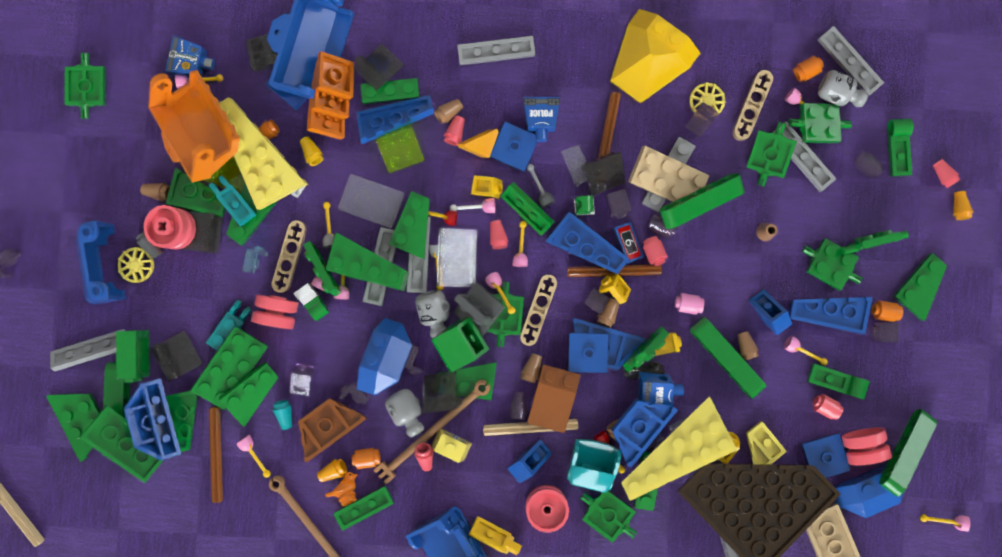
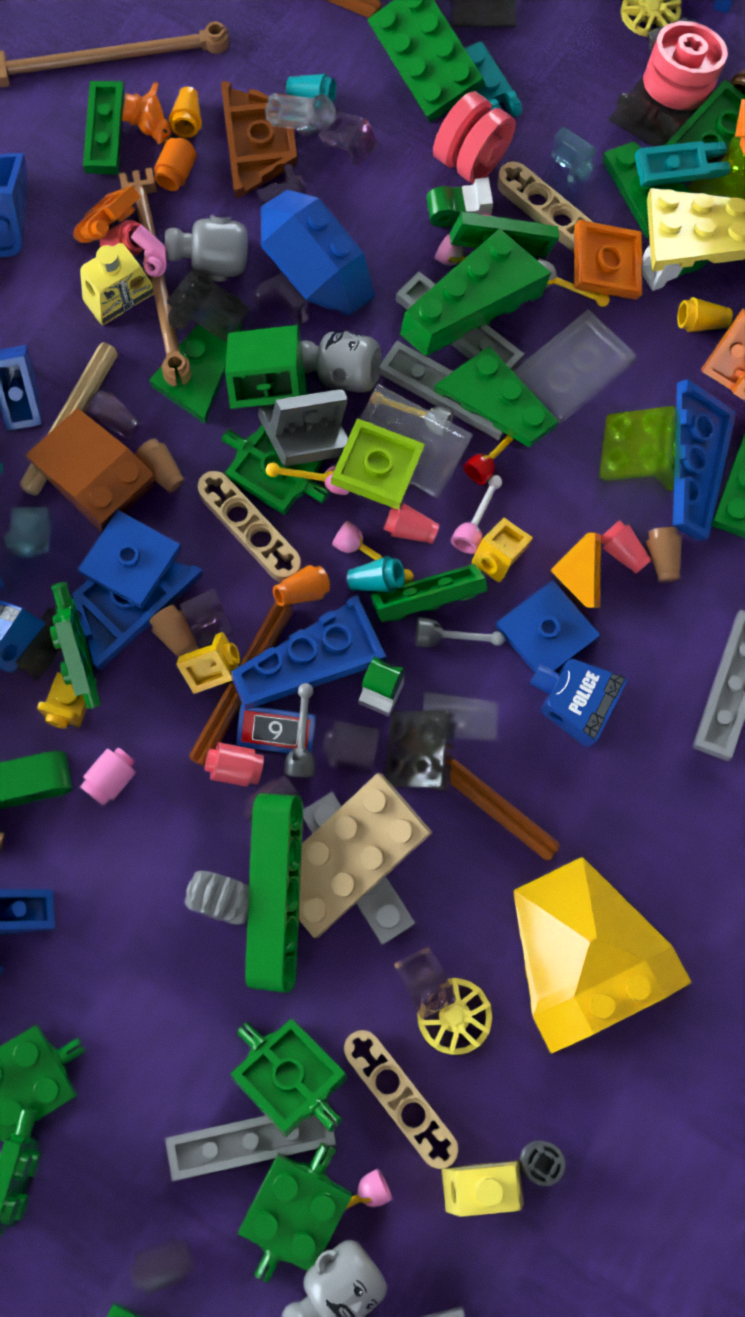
camera: 125 degrees right, 15 degrees down
green wing [219,361,278,427] -> none
hinge [236,435,271,478] -> none
medium nougat cone [756,222,778,241] -> none
orange brick [793,56,824,82] -> none
none -> clear light blue bracket [4,507,51,557]
none -> orange plate [72,185,141,243]
none -> bright pink arm [131,224,167,277]
none -> light grey gear [184,870,249,925]
none -> clear piece [265,93,336,136]
none -> orange cone [272,565,330,606]
none -> hinge [284,683,315,777]
none -> lime plate [330,418,425,510]
none -> teal cone [347,556,405,593]
none -> light yellow torso [441,1160,524,1216]
none -> dark grey wheel [519,1140,566,1186]
none -> orange plate [574,220,642,300]

